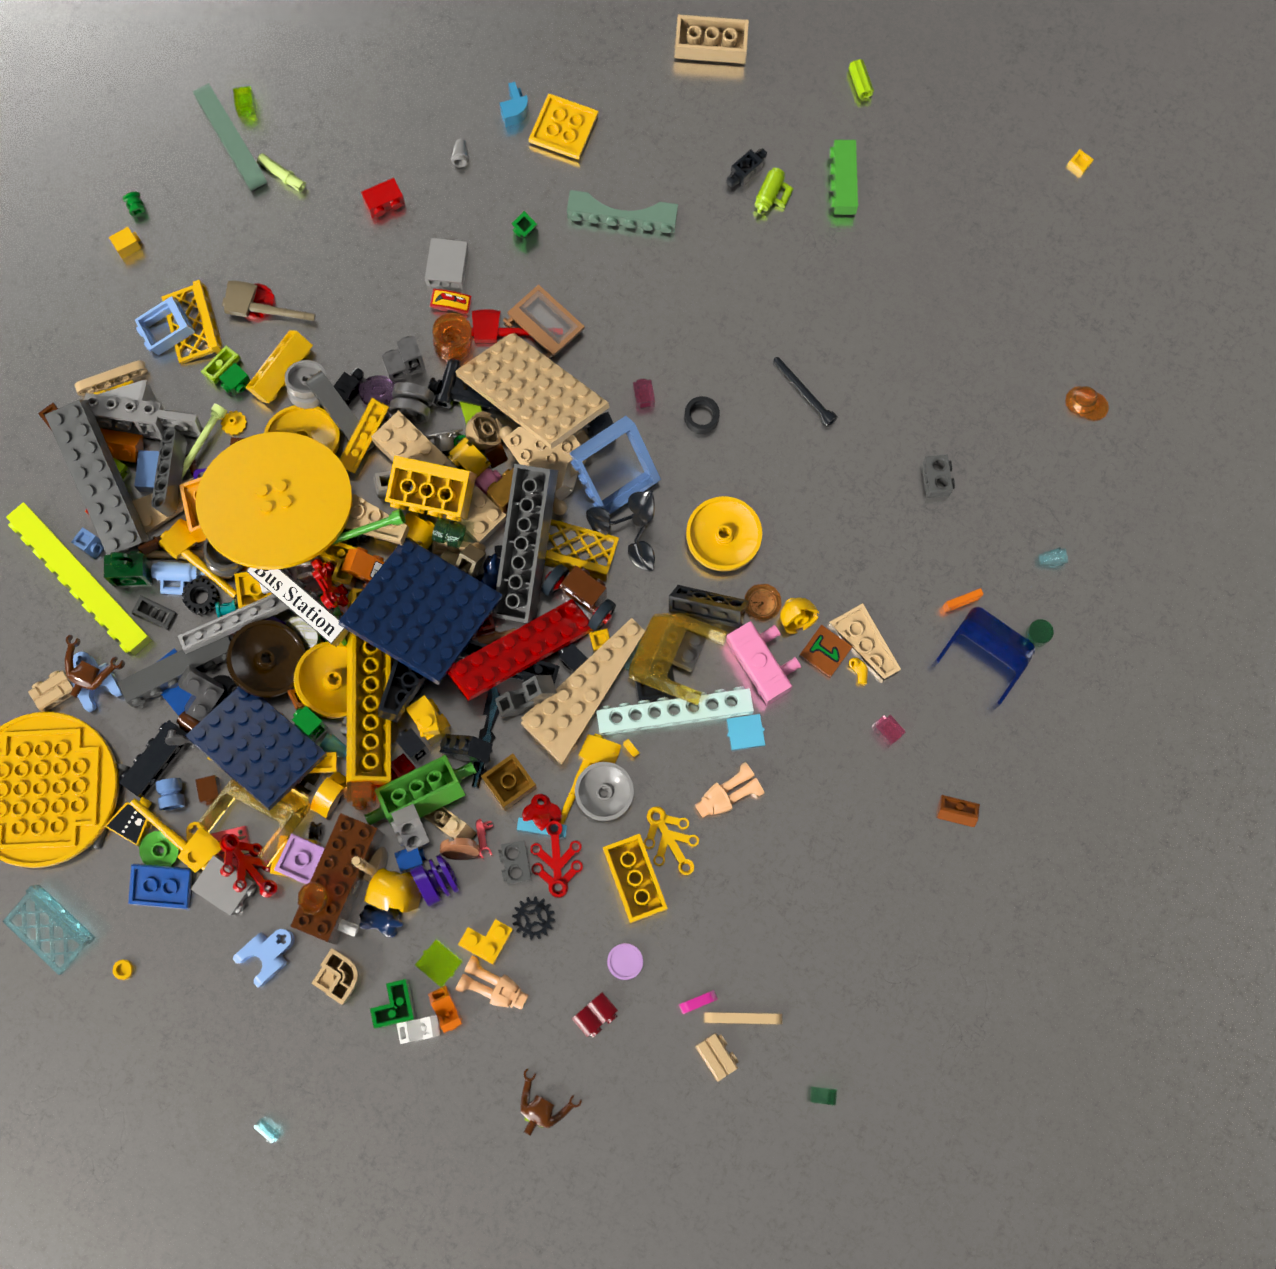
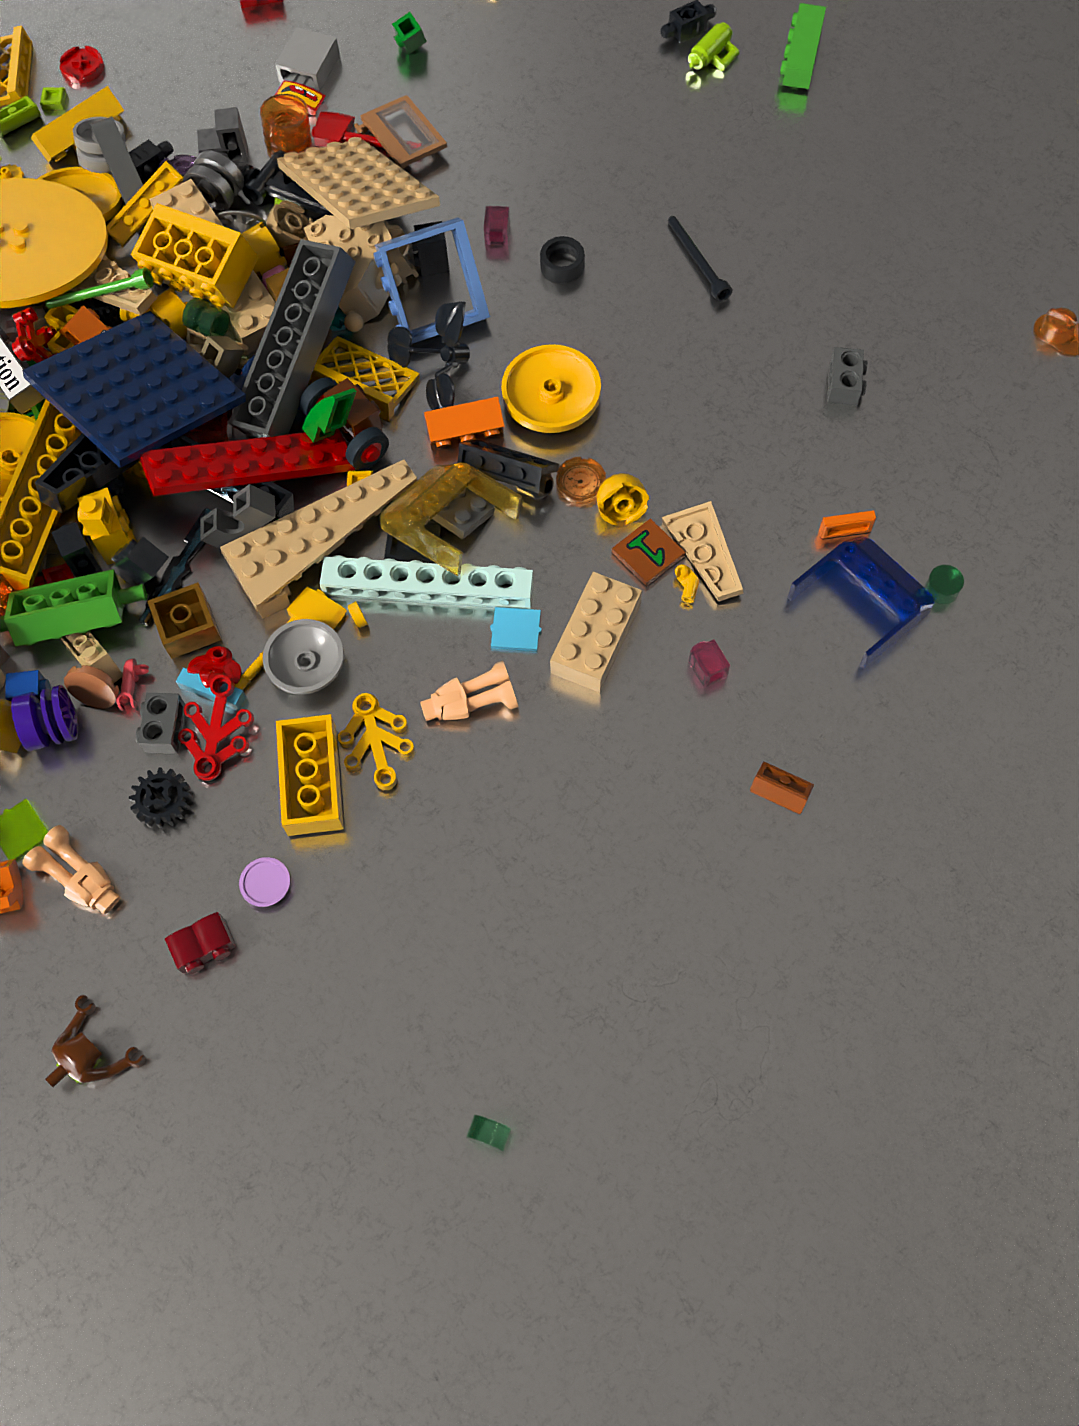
camera: 20 degrees right, 10 degrees down
green brick [219,363,251,396] -> none
dark tan piece [222,281,315,321] -> none
light grey brick [390,804,429,852] -> none
yellow brick [458,919,514,965] -> none
black brick [559,643,588,674] -> none
sand green arch [567,190,678,233] -> none
dark pink beam [679,990,718,1014] -> none
tan brick [695,1033,739,1081] -> none
tan beam [704,1012,783,1024] -> none
bright pink piece [726,621,801,705] -> none
clear light blue cone [1039,547,1068,566] -> none
none -> lime tile [40,87,67,110]
none -> green slope [302,388,357,443]
none -> orange brick [424,397,505,448]
none -> tan brick [550,572,642,693]

